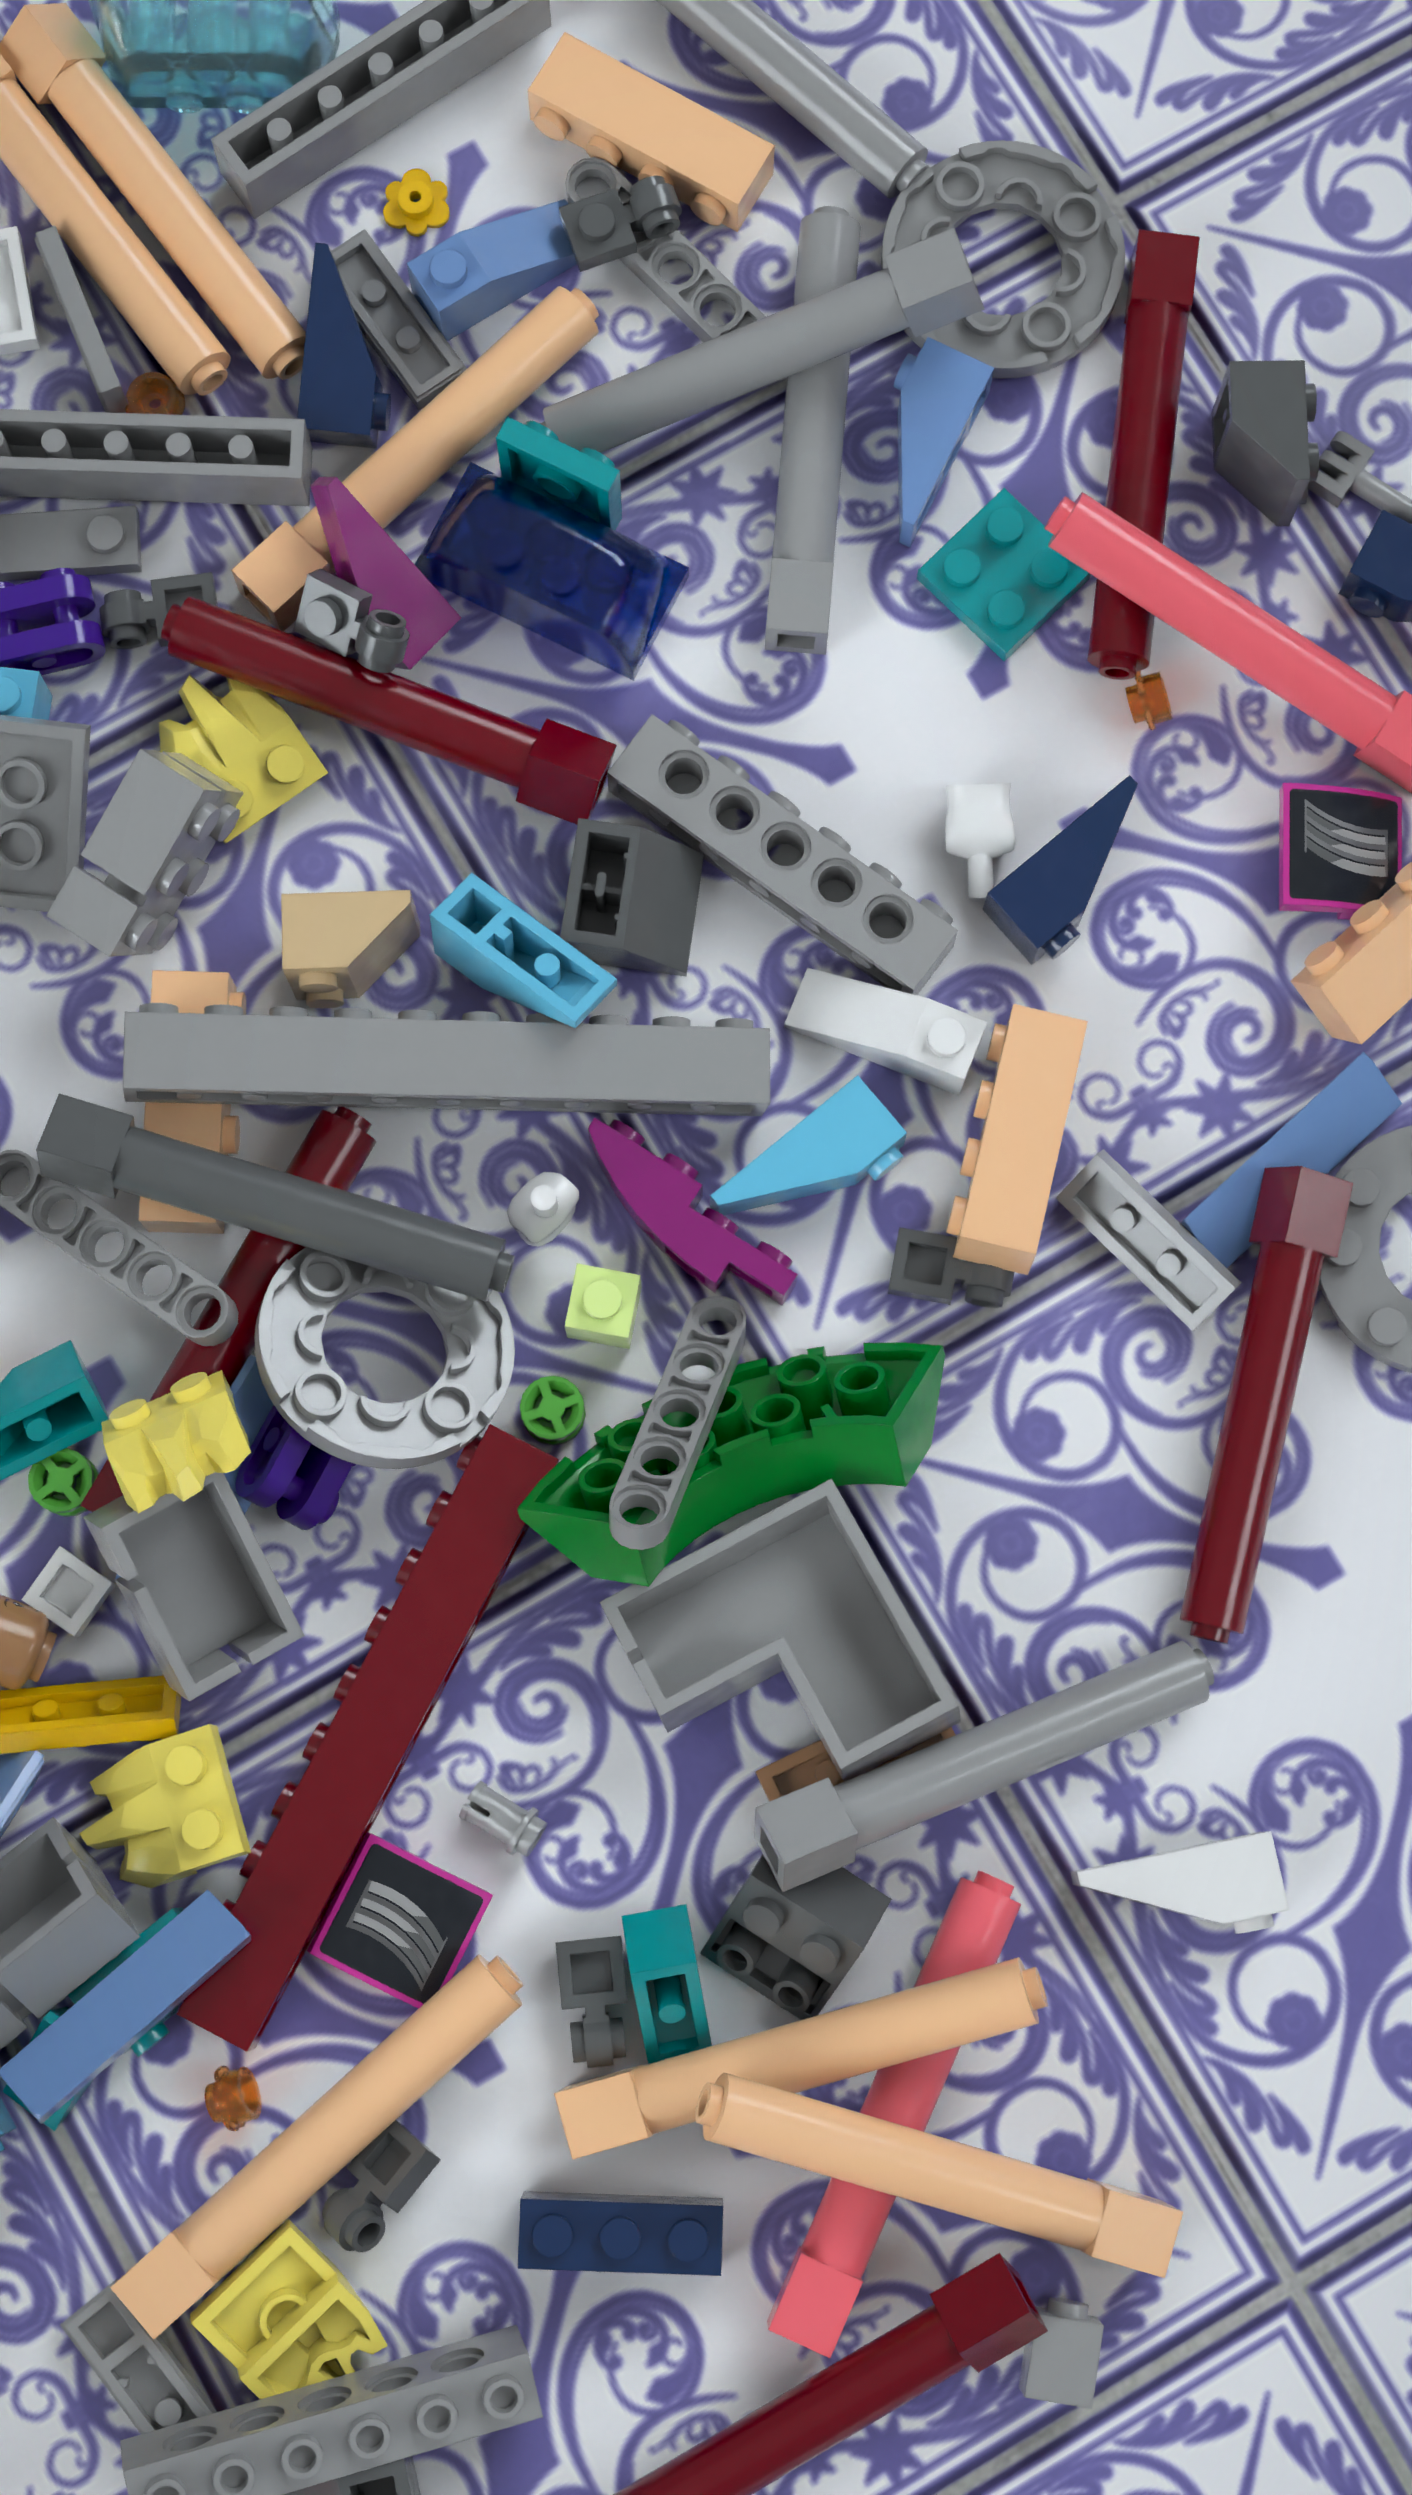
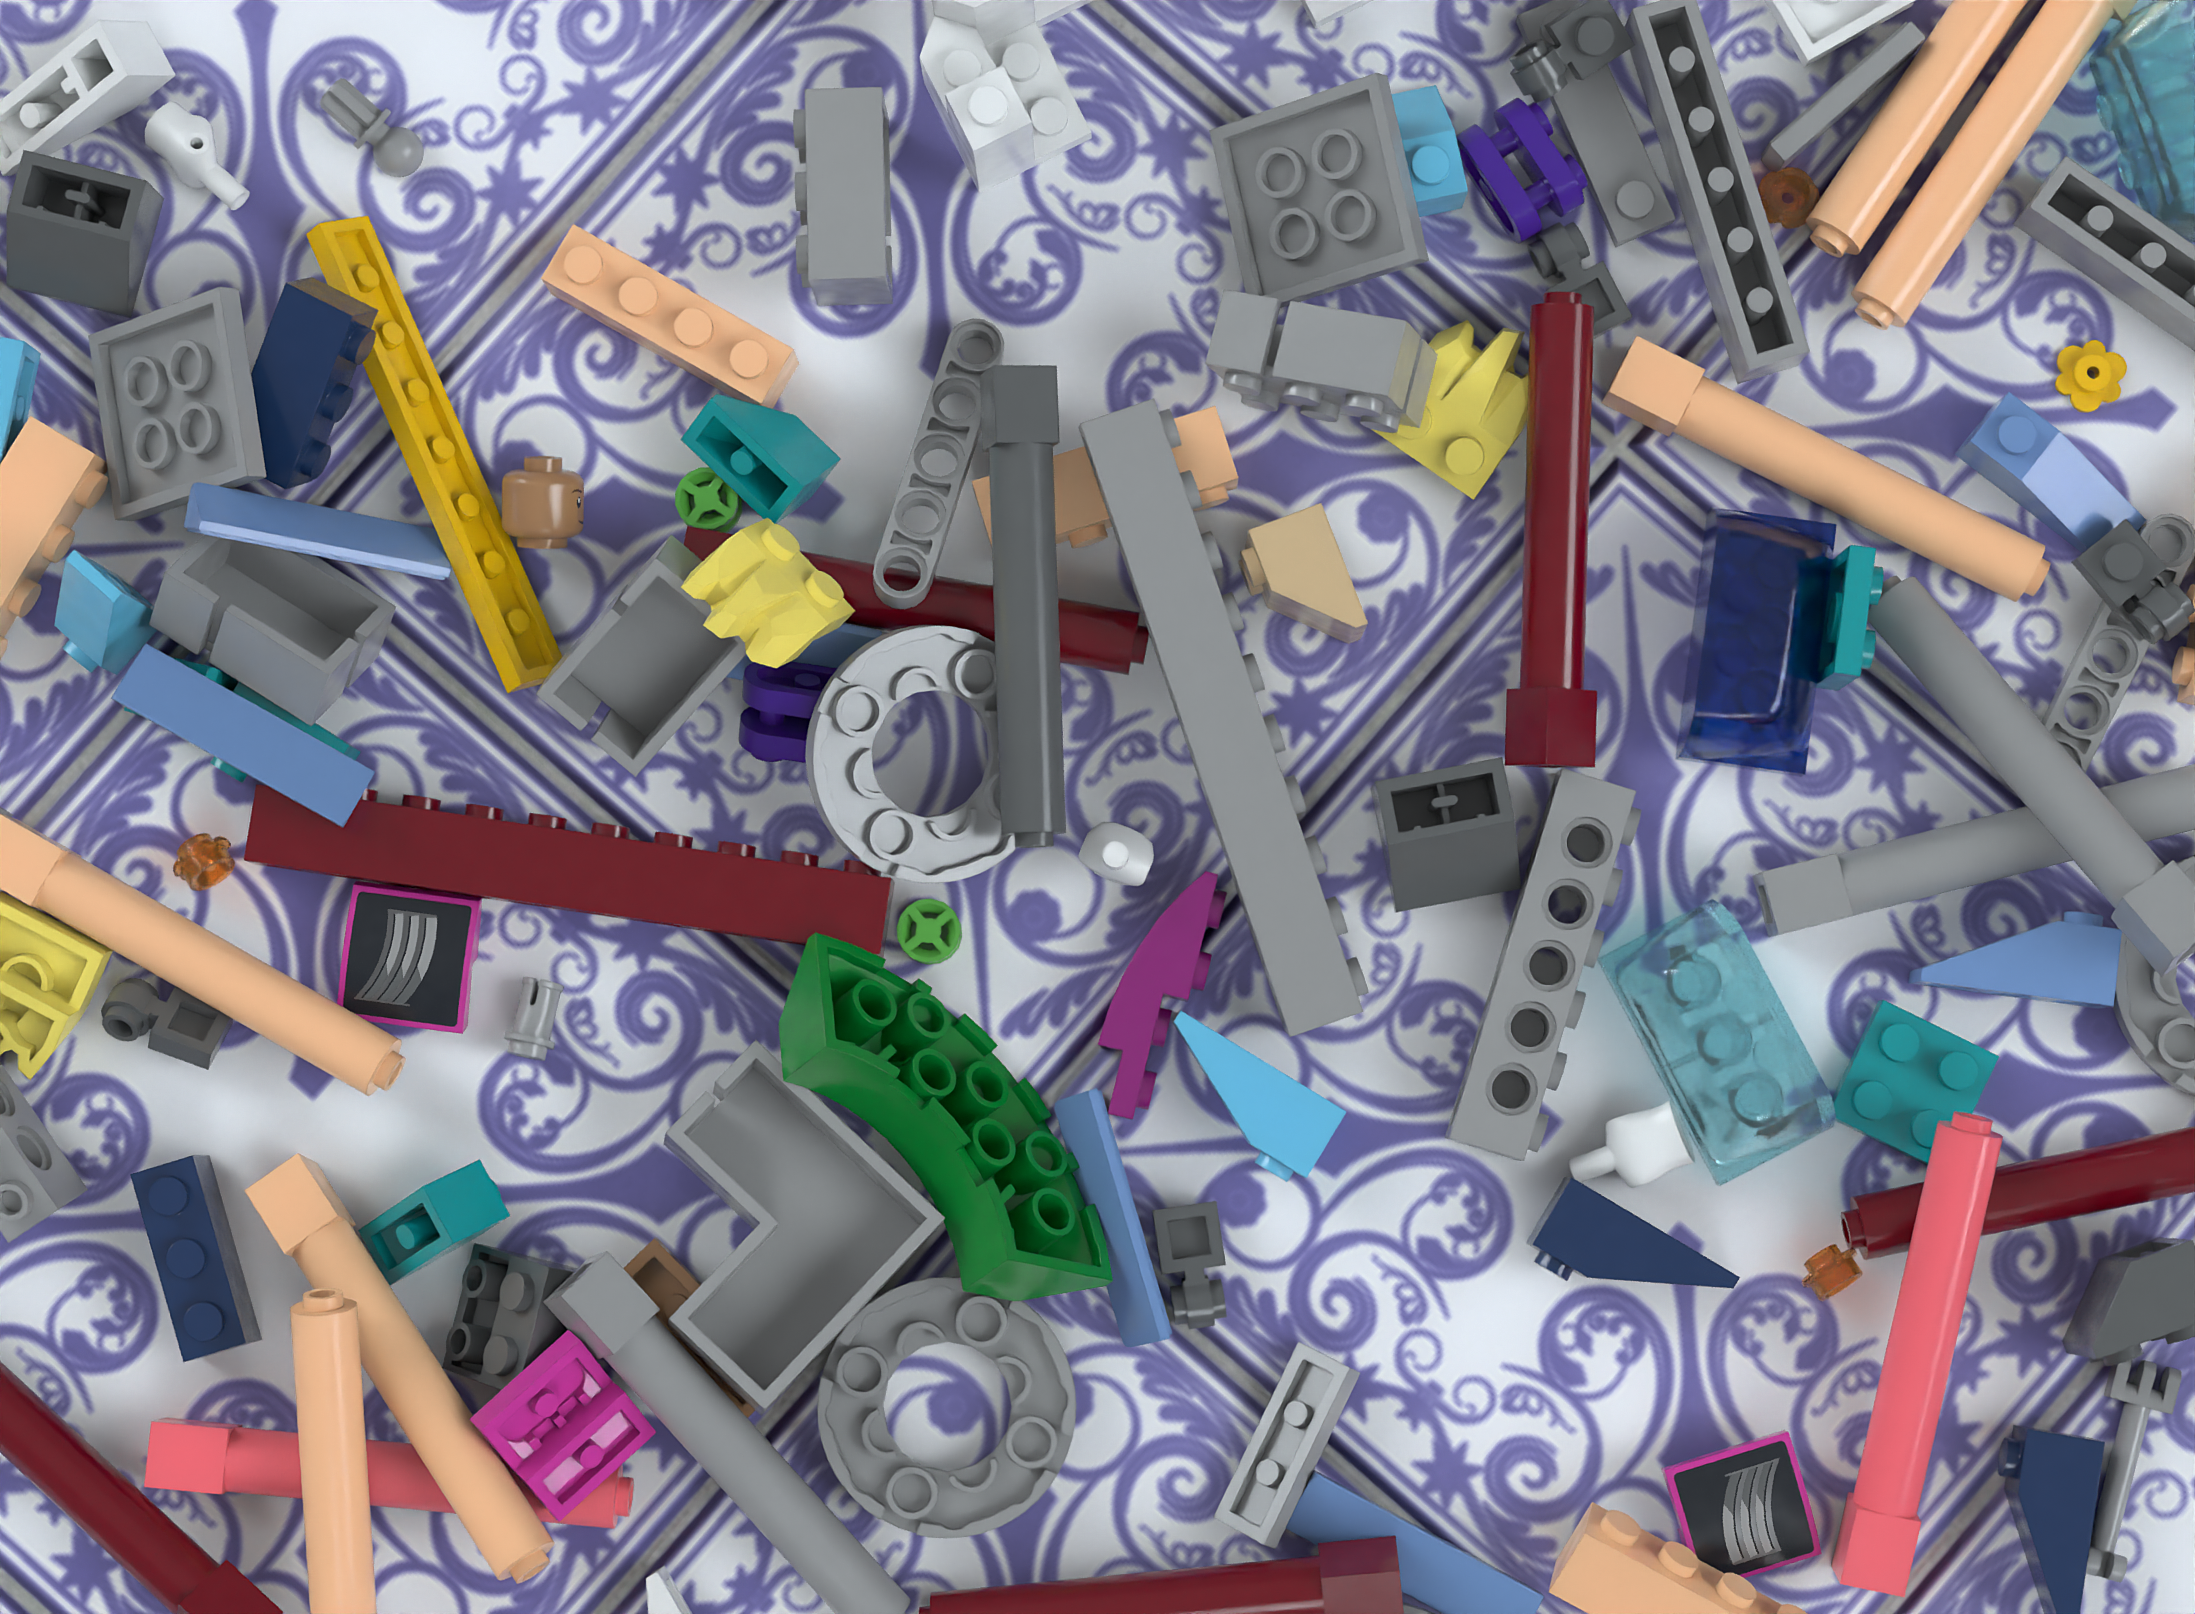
camera: 75 degrees right, 5 degrees up
white plate [21,1546,116,1638] -> none
light yellow plate [79,1724,251,1888] -> none
dark grey plate [294,568,410,673] -> none
dark blue slope [297,243,391,449] -> none
magenta slope [310,477,462,670] -> none
light grey tile [331,229,467,410] -> none
medium azure slope [430,873,617,1028] -> none
dark grey plate [555,1936,628,2068] -> none
yellowish green brick [565,1263,642,1349] -> none
light grey beam [609,1296,746,1550] -> none
white slope [784,968,988,1096] -> none
light nougat brick [946,1004,1088,1275] -> none
none -> dark pink slope [469,1330,656,1522]
none -> light grey plate [817,1276,1076,1538]
none -> medium blue slope [1054,1088,1172,1347]
none -> clear light blue windscreen [1597,899,1836,1186]

